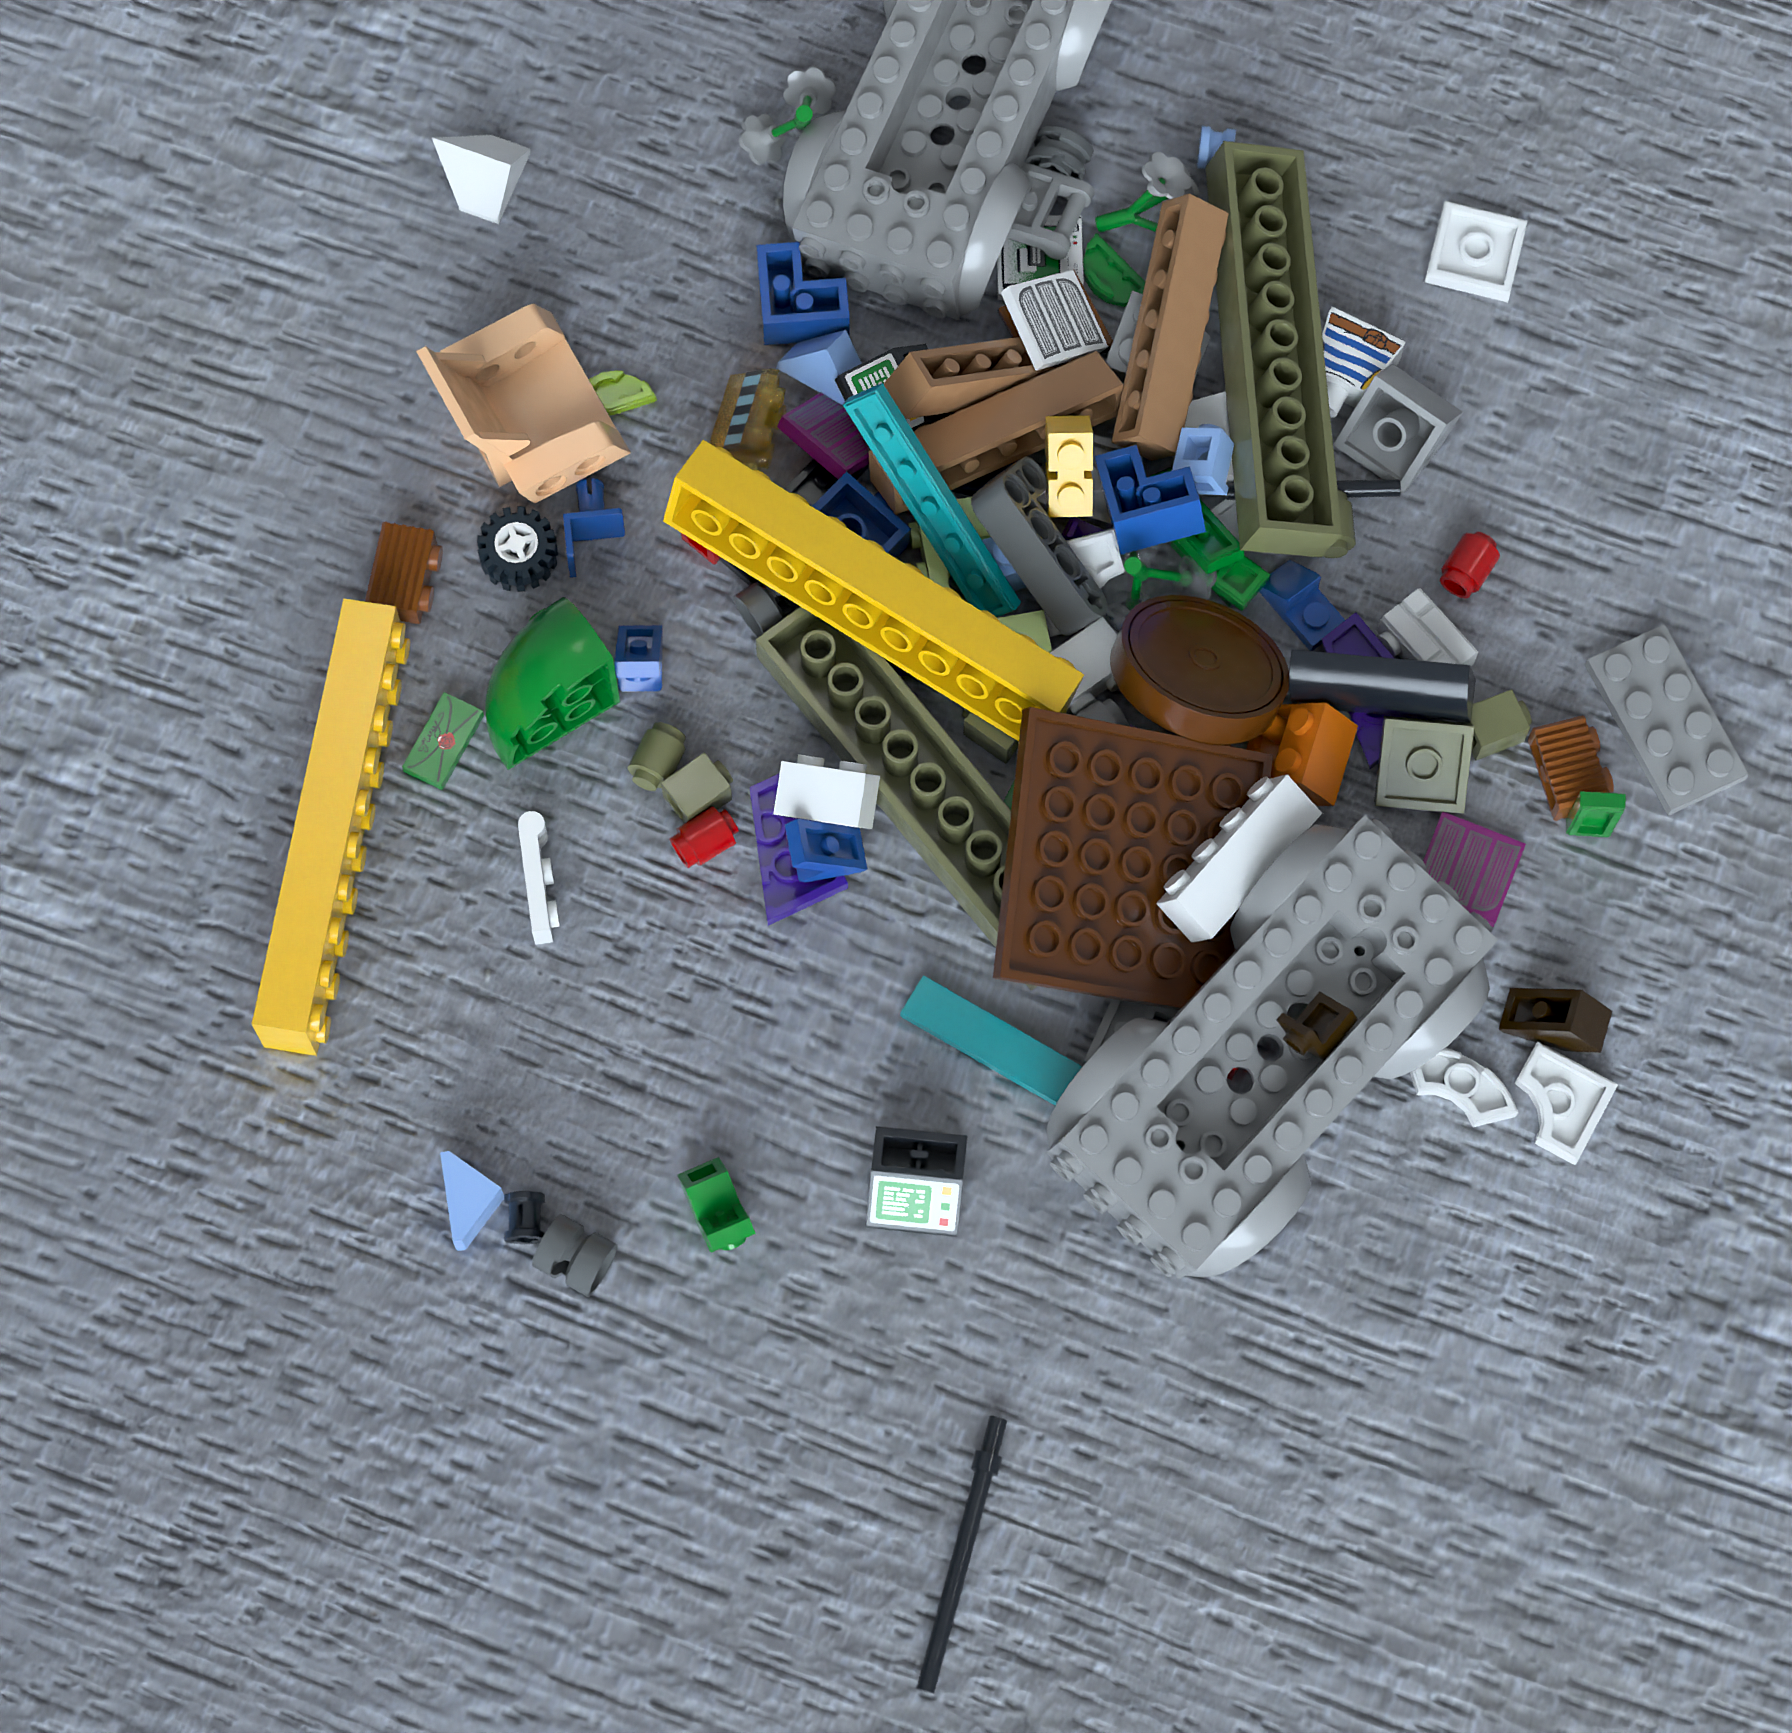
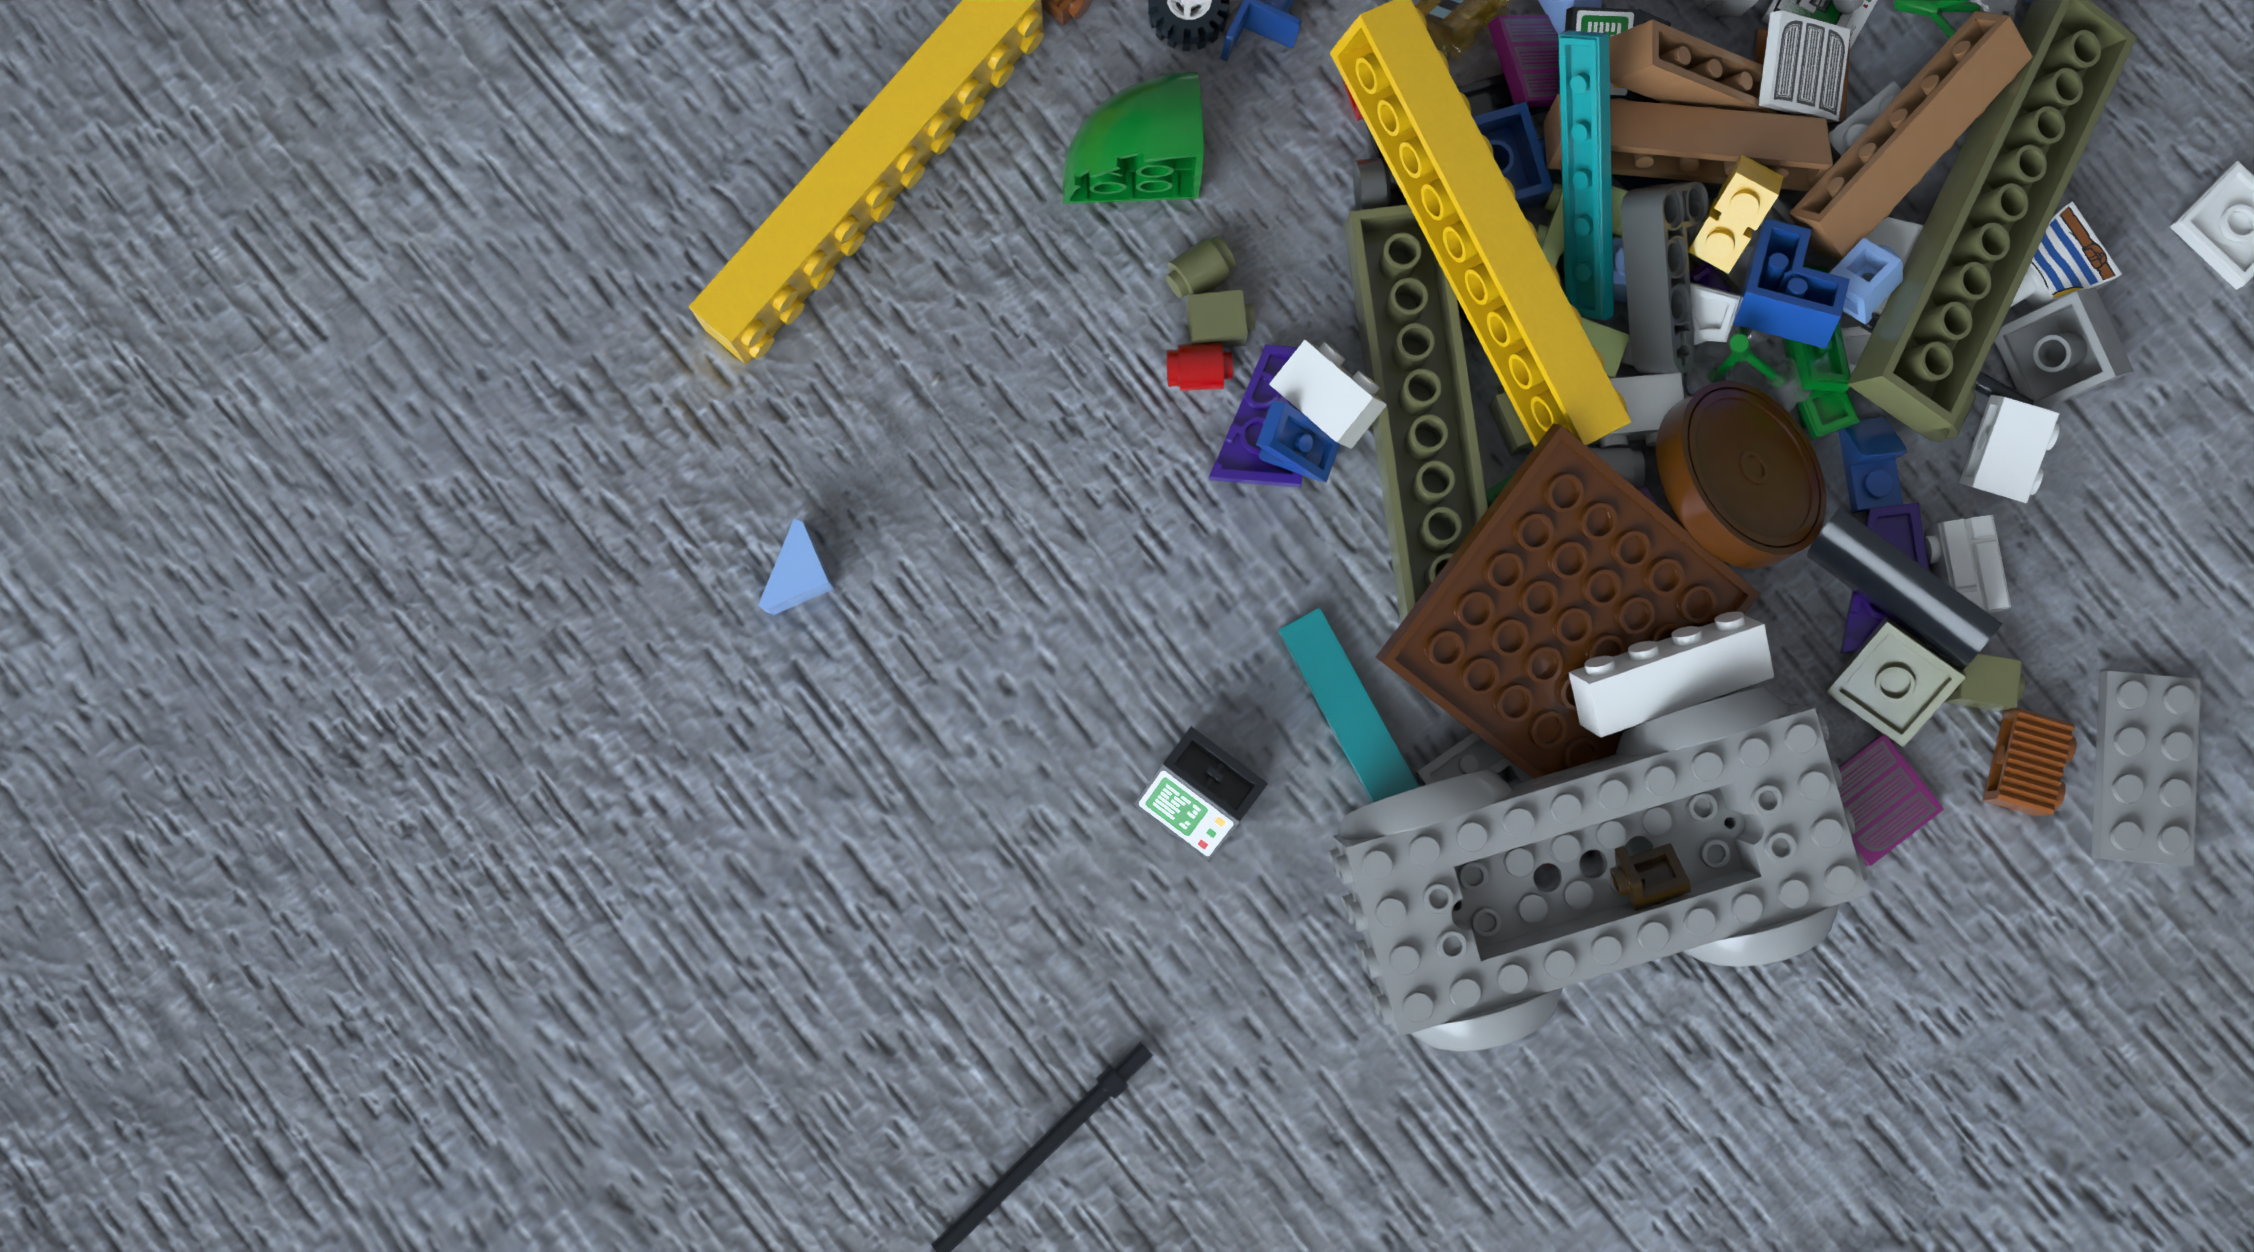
camera: 30 degrees right, 10 degrees up
green tile [402,692,484,790] -> none
black bush [504,1191,545,1245] -> none
white plate [518,811,560,945] -> none
dark grey wheel [532,1214,618,1297] -> none
blue slope [614,625,663,692] -> none
green brick [677,1157,756,1253] -> none
green tile [1083,233,1146,307] -> none
orange slope [1246,702,1358,806] -> none
white tile [1410,1048,1518,1127] -> none
red brick [1439,532,1500,599] -> none
dark brown slope [1498,988,1612,1053] -> none
white tile [1515,1042,1618,1165] -> none
green tile [1566,791,1626,837] -> none
none -> white brick [1959,395,2060,503]

